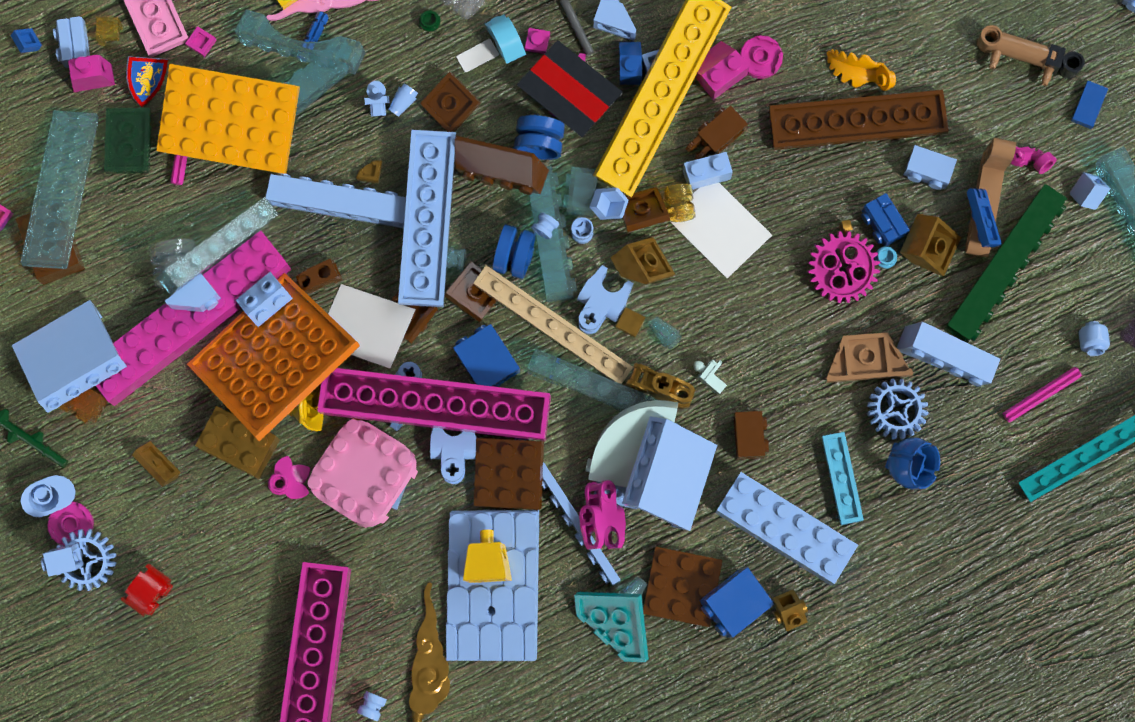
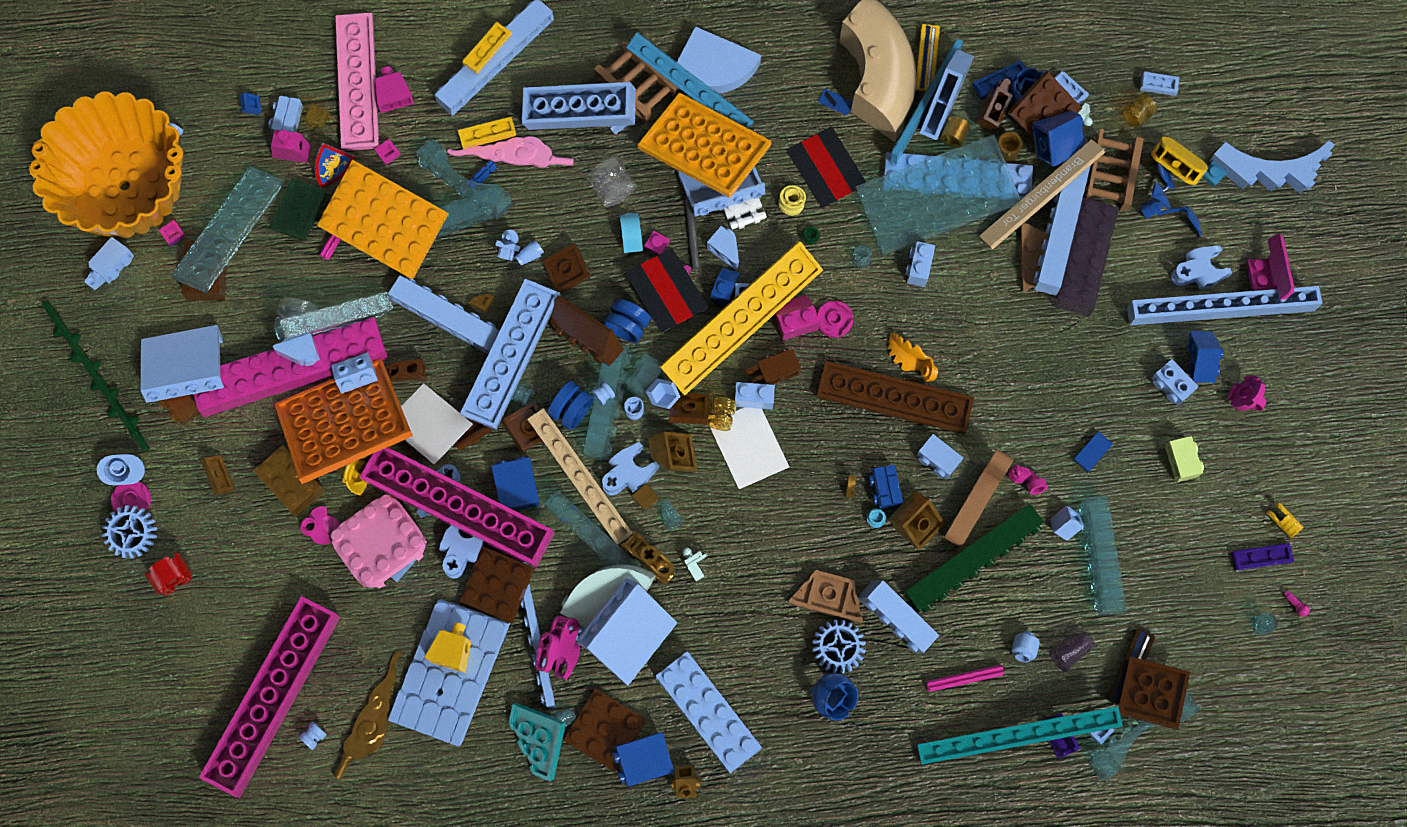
camera: 15 degrees right, 5 degrees down
light blue brick [41,543,83,577] -> none
dark green plate [419,10,441,32] -> none
white sticker [457,39,499,72] -> none
reddish brown piece [733,411,769,460] -> none
dark pink gear [807,231,880,303] -> none
medium azure plate [821,432,864,525] -> none
blue hinge [967,188,1002,247] -> none
medium nougat piece [977,25,1085,86] -> none

